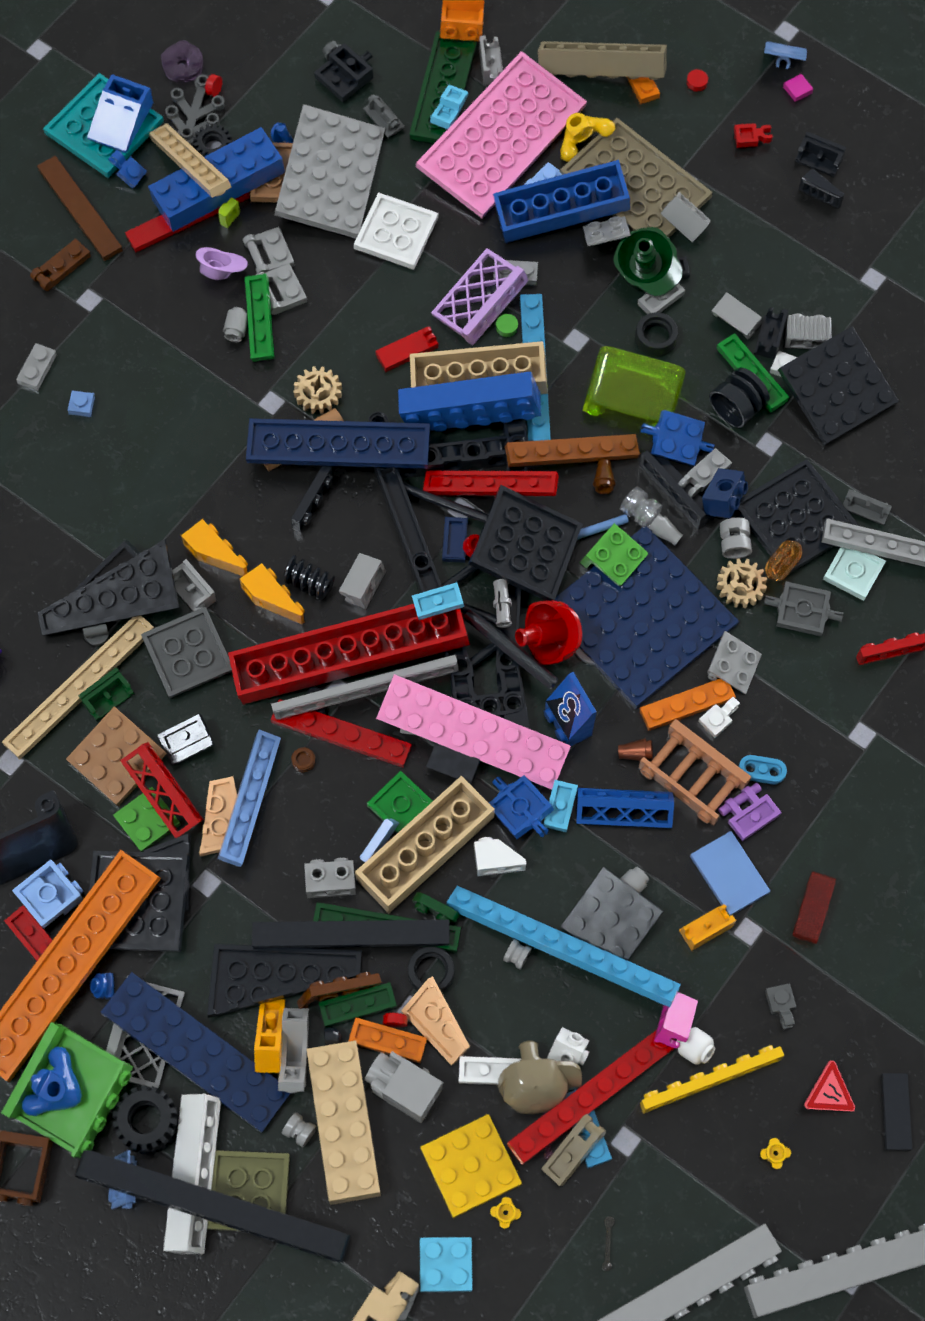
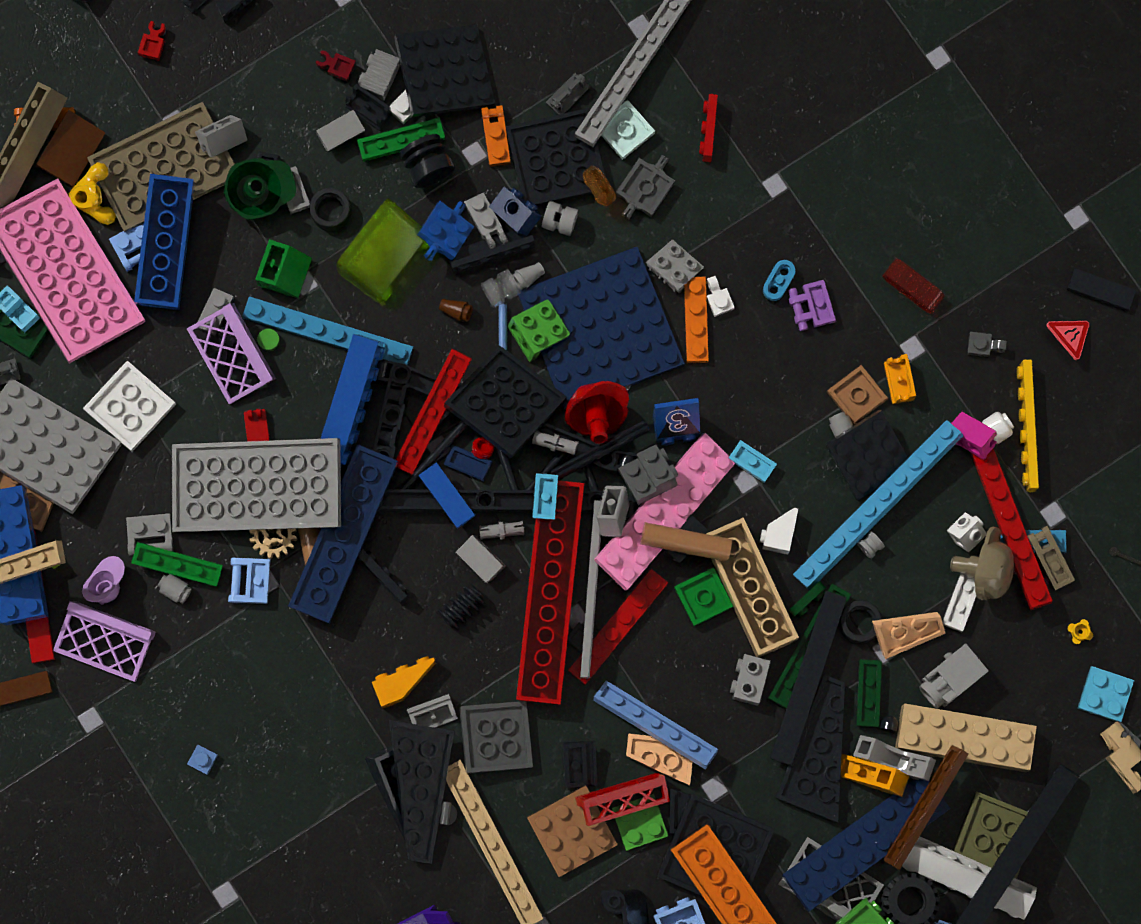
camera: 70 degrees left, 10 degrees up
light grey plate [16,343,57,391] -> none
reddish brown plate [30,238,91,291] -> none
dark green hinge [78,668,135,722] -> none
blue plate [90,973,115,999] -> none
light orange slope [240,564,305,624] -> none
light grey plate [243,227,295,274] -> none
light grey wheel [282,1112,317,1148] -> none
reddish brown tile [291,747,315,772] -> none
reddish brown wing [297,972,382,1009] -> none
orange plate [348,1018,427,1063] -> none
tile [360,818,399,862] -> none
red tile [383,1013,408,1028] -> none
tan brick [410,341,548,394] -> none
yellow plate [420,1114,522,1218] -> none
blue plate [489,775,554,839] -> none
dark orange plate [505,434,640,467] -> none
blue fence [576,788,674,828] -> none
light grey hinge [583,216,631,246] -> none
copper cone [618,738,653,761] -> none
nougat fence [639,719,751,826] -> none
red tile [686,70,708,91] -> none
medium blue tile [690,831,771,916] -> none
tan gear [716,559,767,608] -> none
yellow plate [760,1138,791,1169] -> none
none -> reddish brown tile [35,110,106,187]
none -> lavender fence [53,601,156,682]
none -> light grey plate [172,438,341,532]
none -> light blue plate [228,558,271,604]
none -> green slope [255,239,312,299]
none -> dark red plate [316,51,356,82]
none -> blue tile [419,462,475,529]
none -> light grey pin [479,521,524,540]
none -> orange plate [481,105,511,167]
none -> light grey brick [596,486,630,537]
none -> dark grey plate [618,445,678,505]
none -> medium nougat brick [640,522,732,561]
none -> medium nougat tile [827,365,888,425]
none -> reddish brown tile [884,745,969,870]

